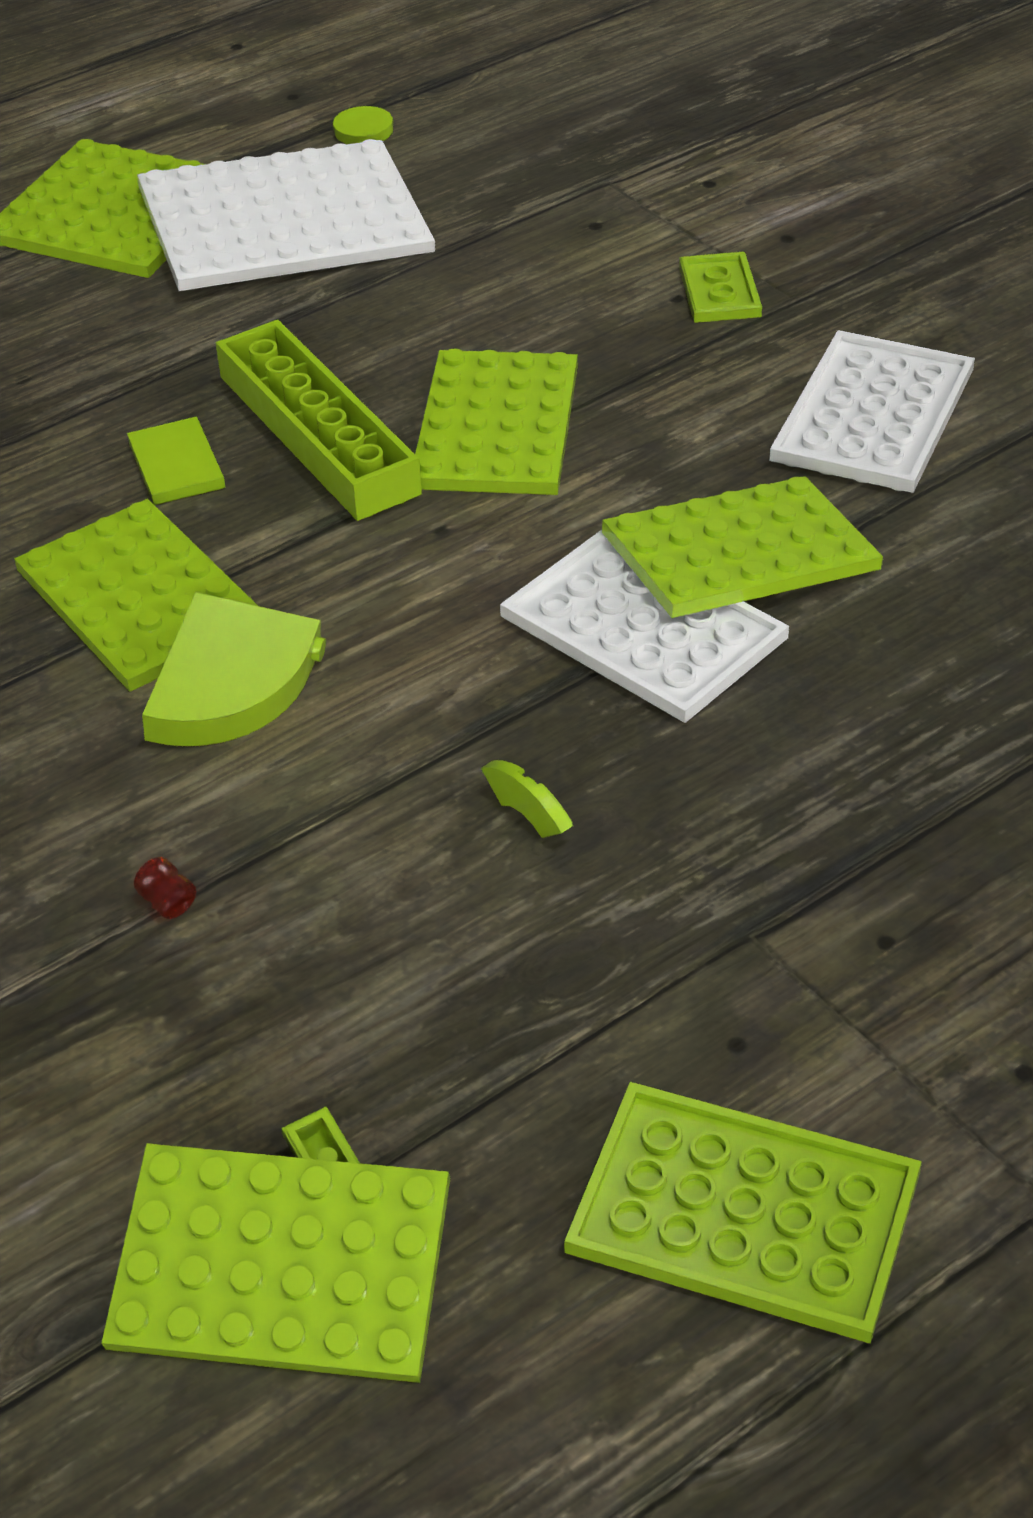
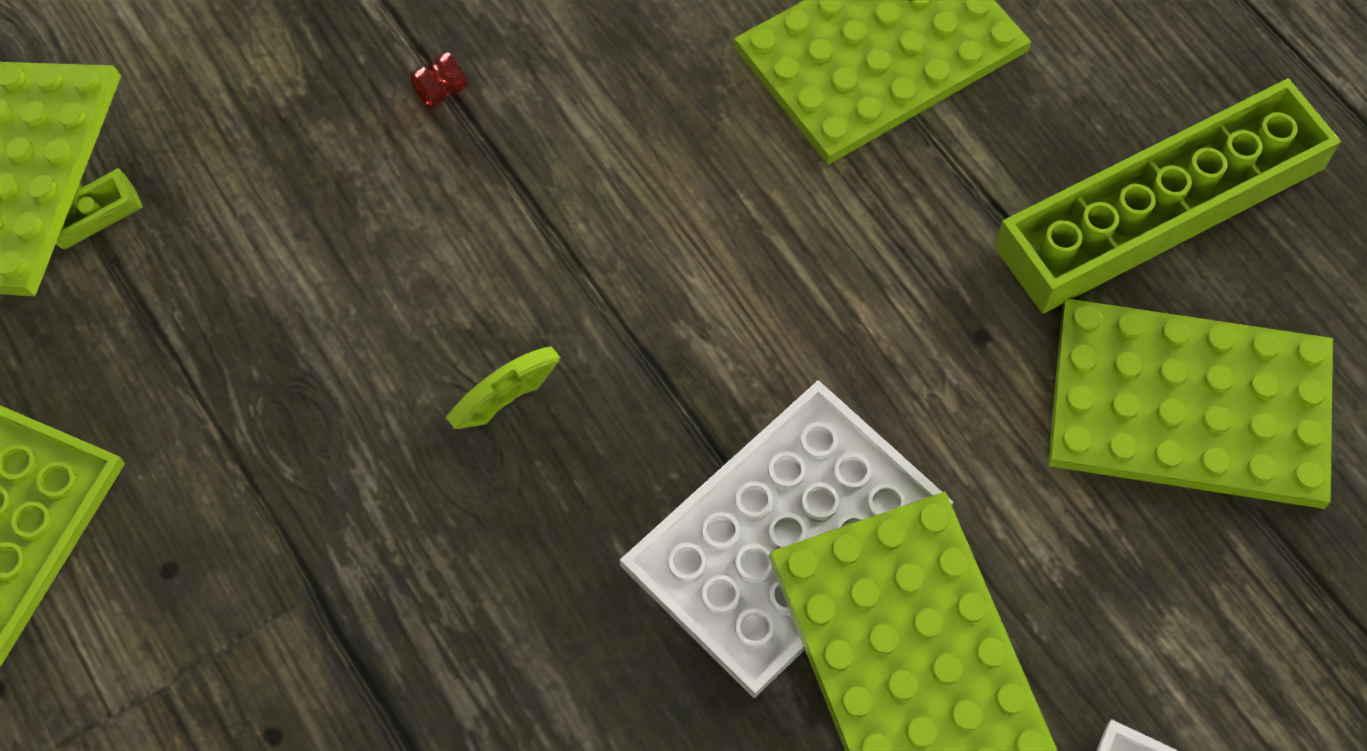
camera: 90 degrees right, 20 degrees up
lime tile [127,417,226,505] -> none
lime brick [142,592,326,746] -> none

